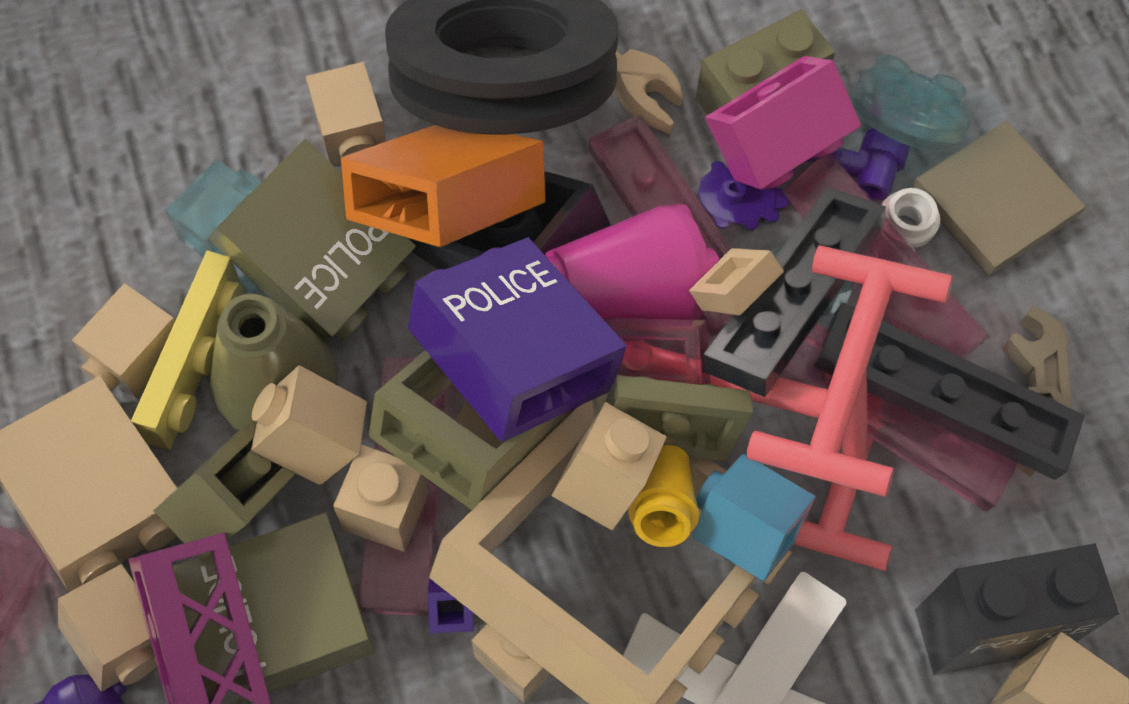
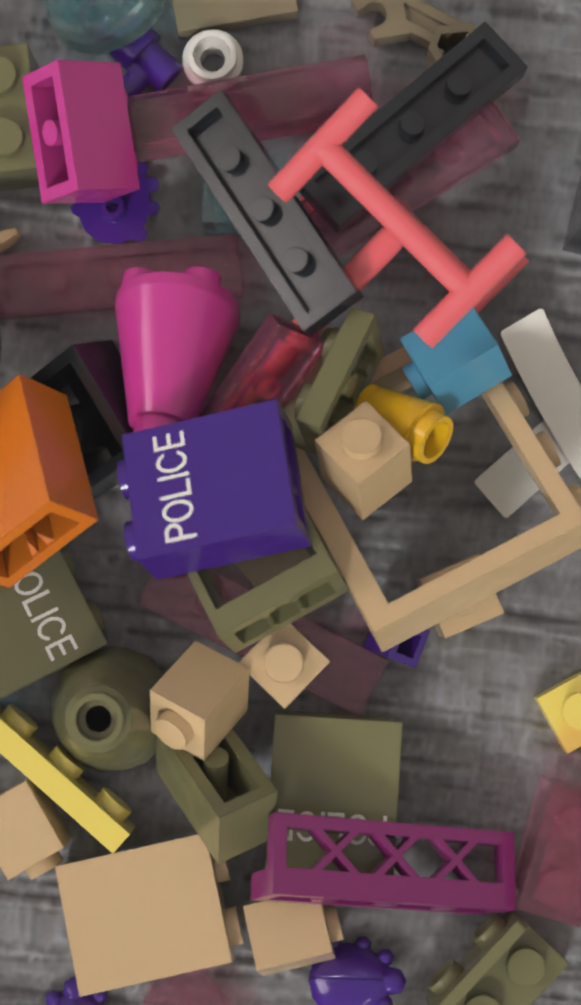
camera: 60 degrees left, 20 degrees up
tan tile [689,248,784,315] -> none

